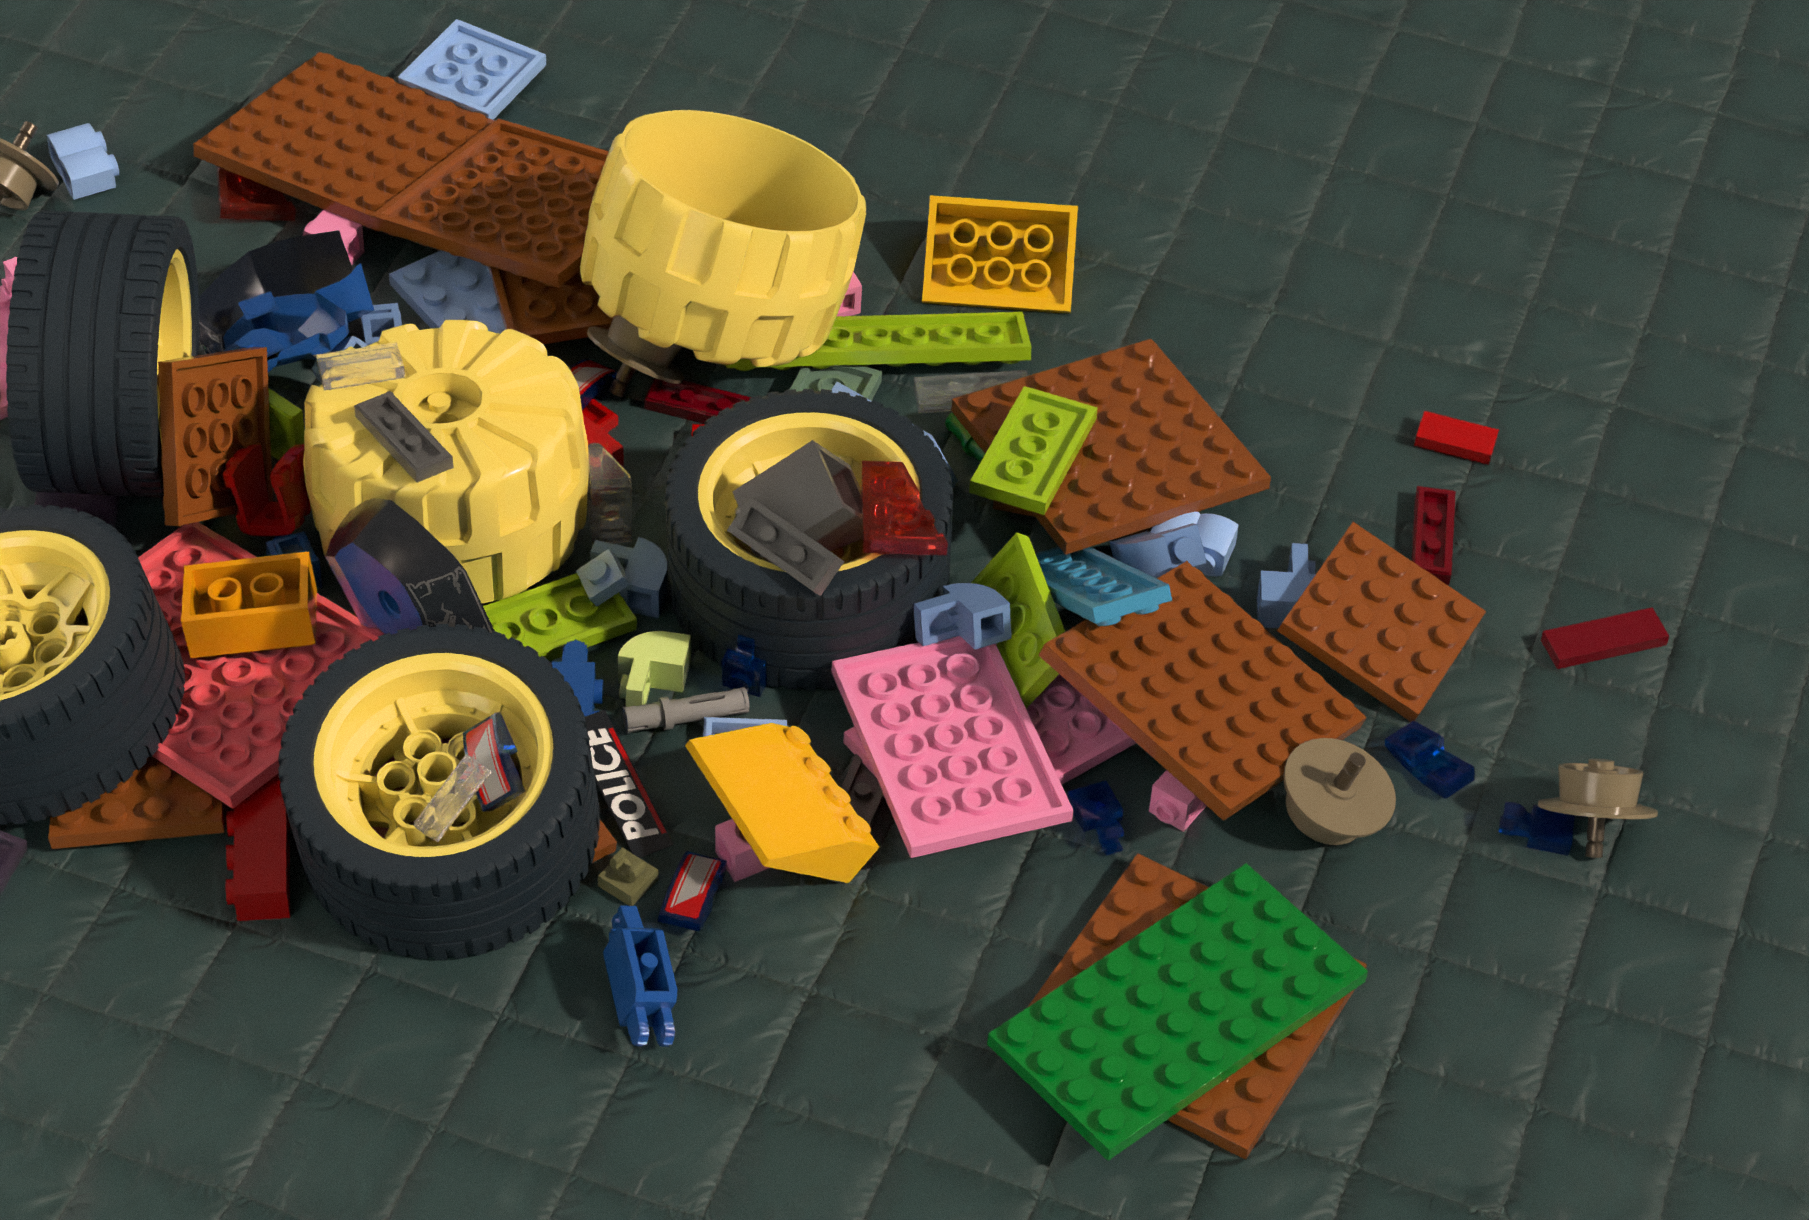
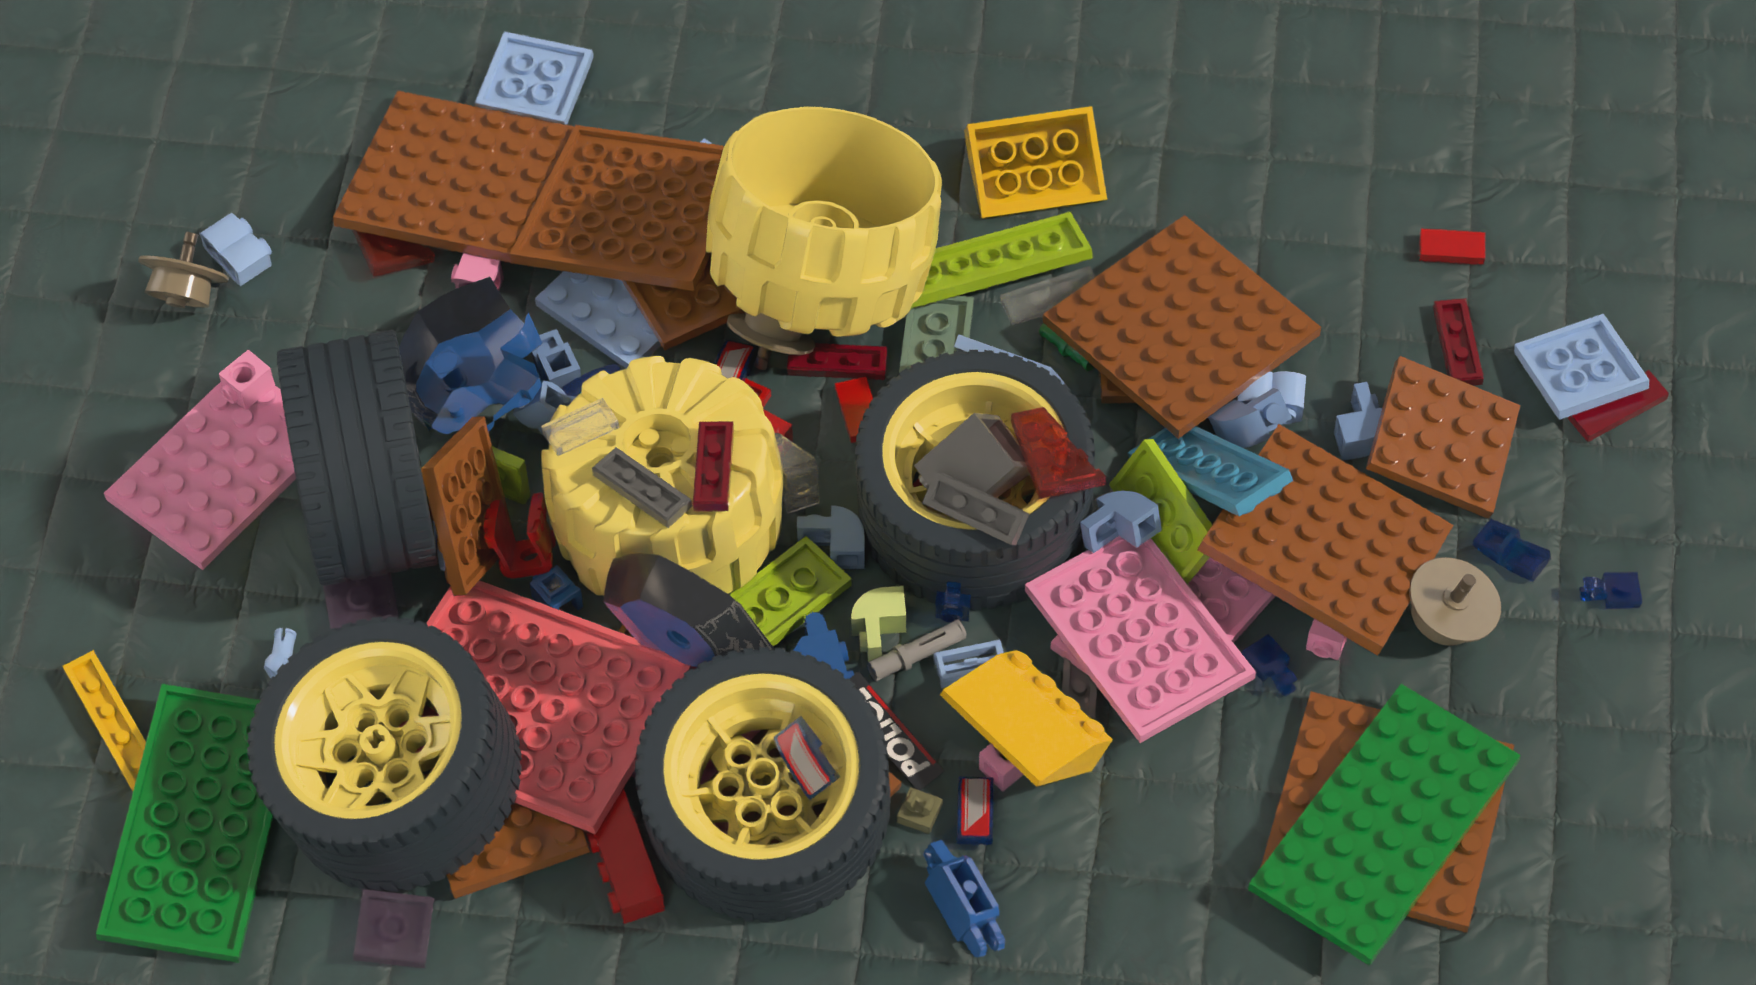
camera: 10 degrees left, 10 degrees up
light orange brick [181,551,317,658] -> none
clear tile [413,754,492,842] -> none
plate [576,549,630,606] -> none
lime plate [969,386,1098,515] -> none
dark tan piece [1538,759,1658,858] -> none
none -> dark red tile [693,421,734,512]
none -> light blue plate [1514,314,1649,420]

